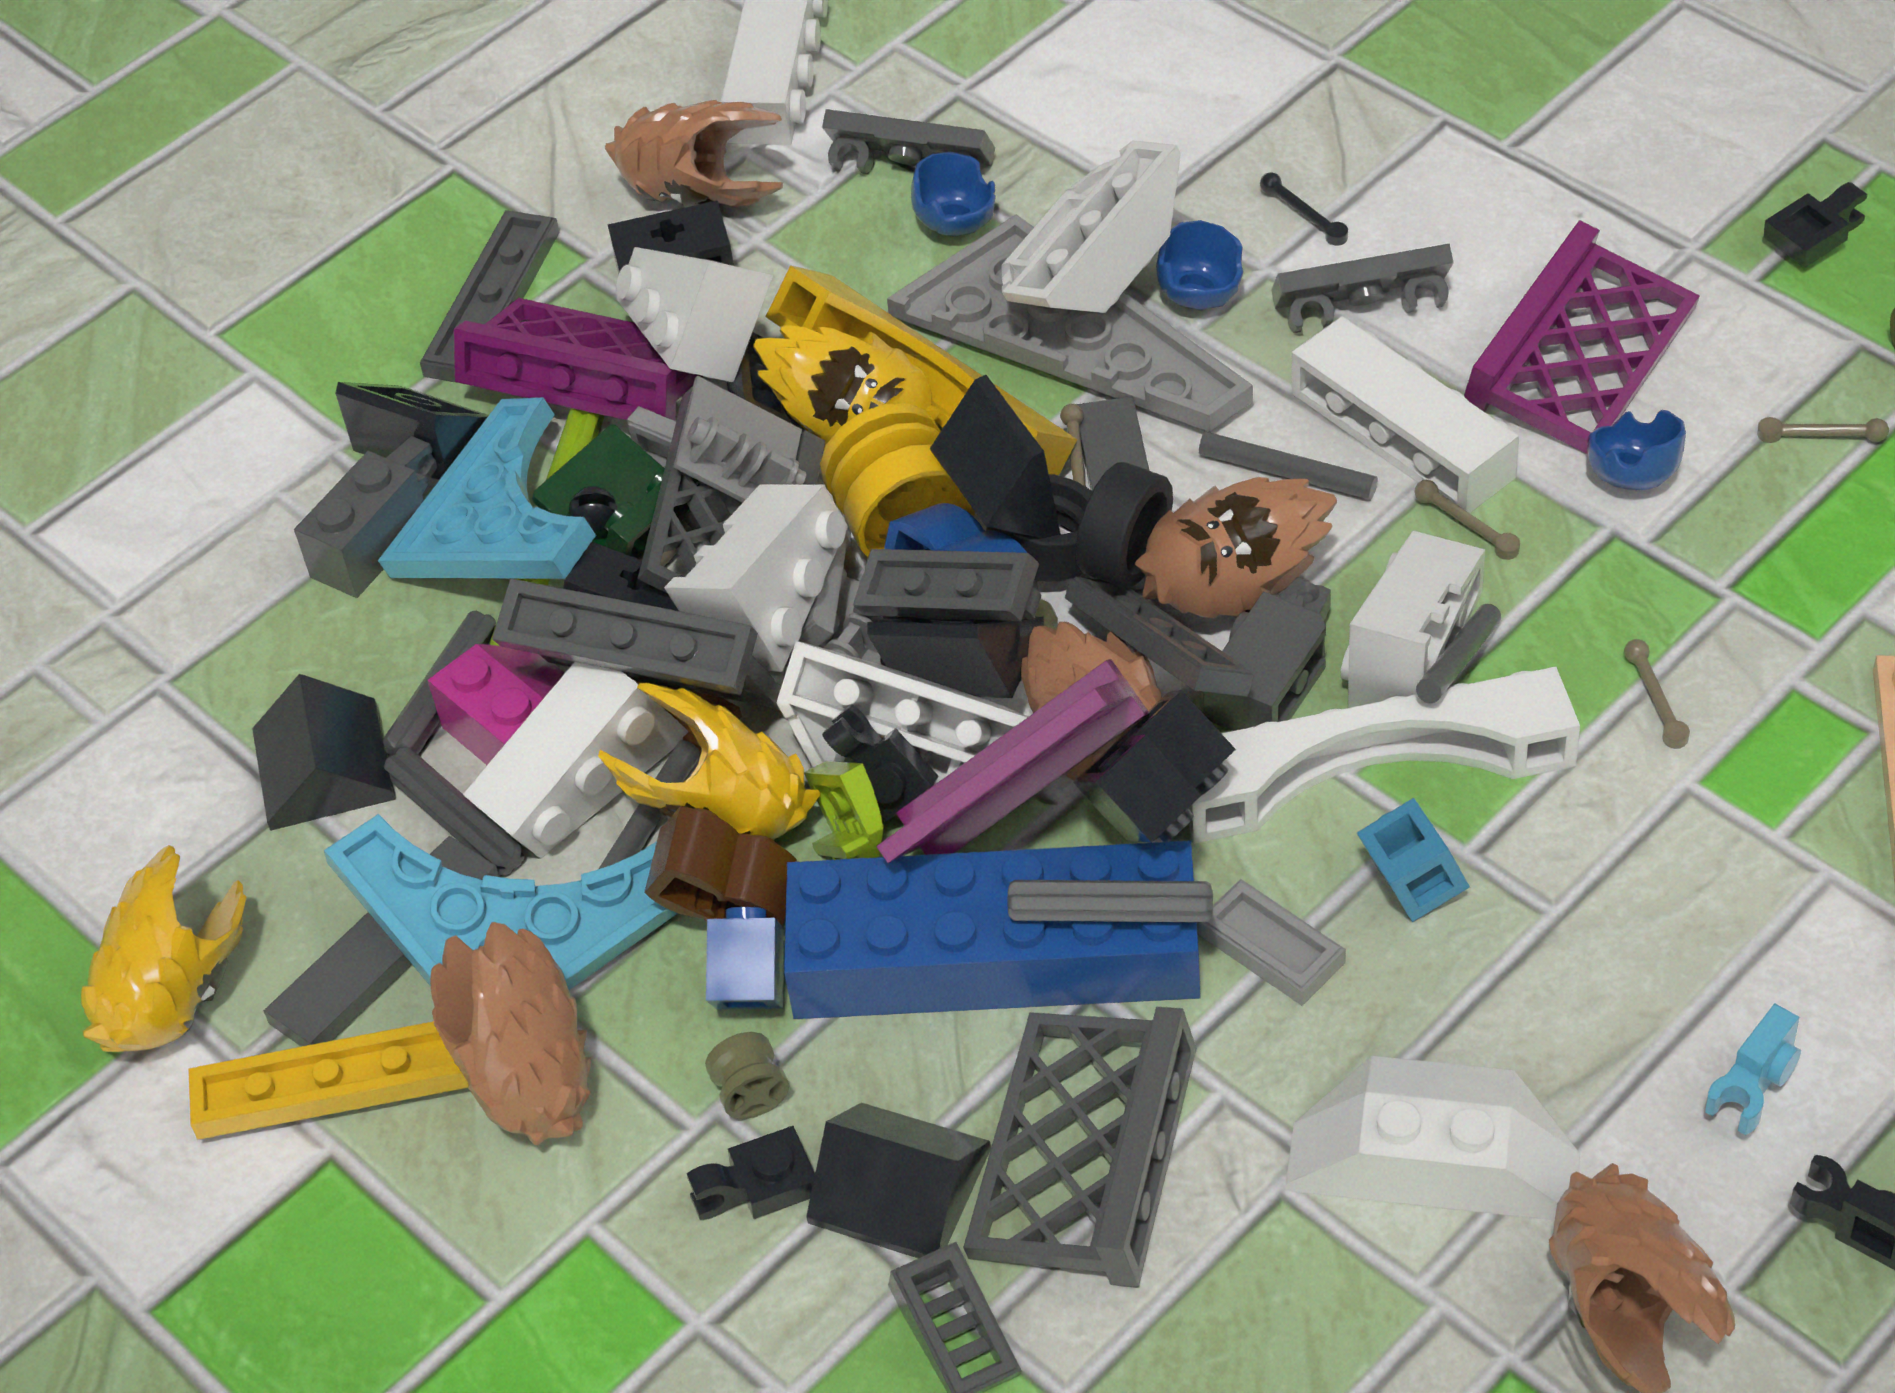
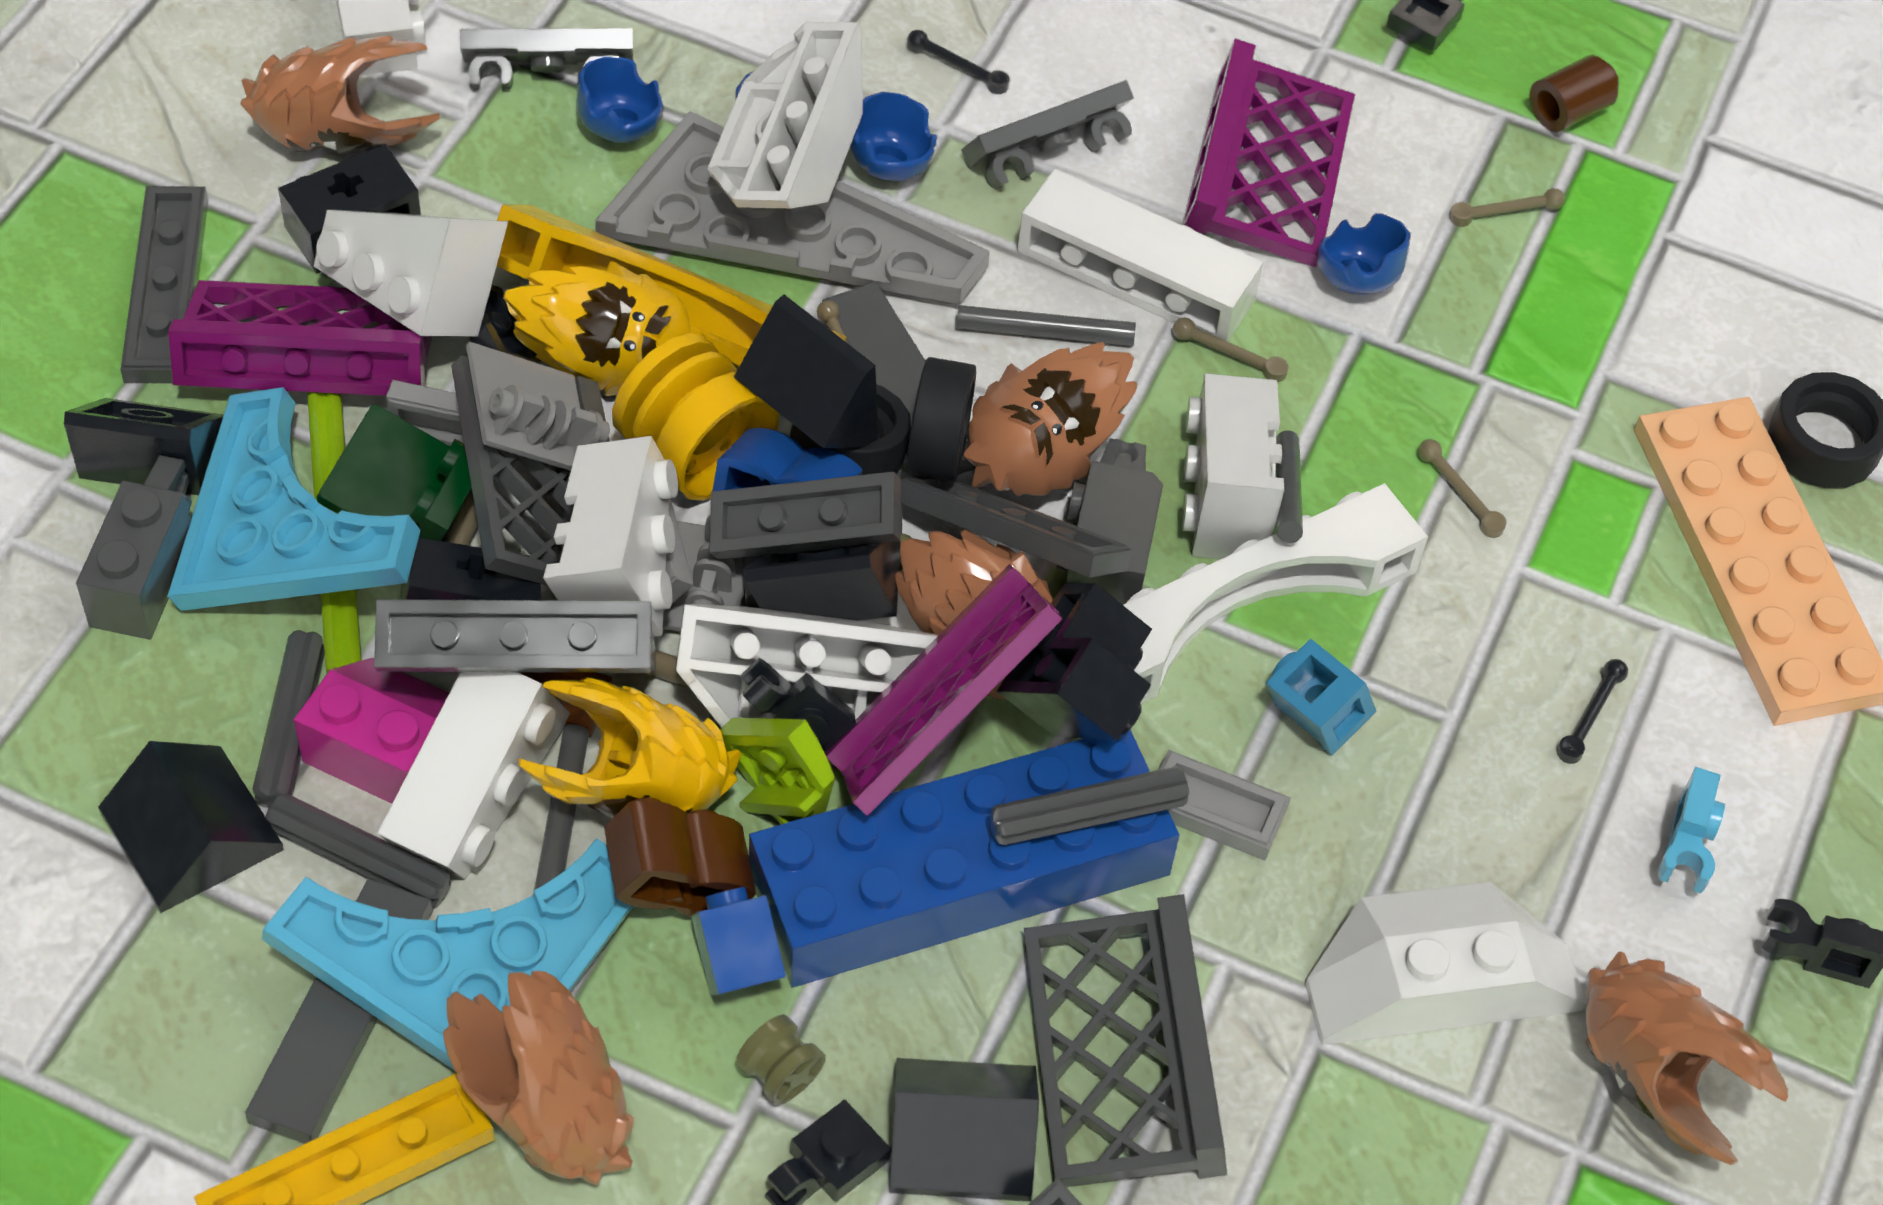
camera: 30 degrees left, 5 degrees up
yellow head [81,845,247,1052] -> none
black hinge [567,485,617,540] -> none
none -> black hinge [1557,659,1628,764]

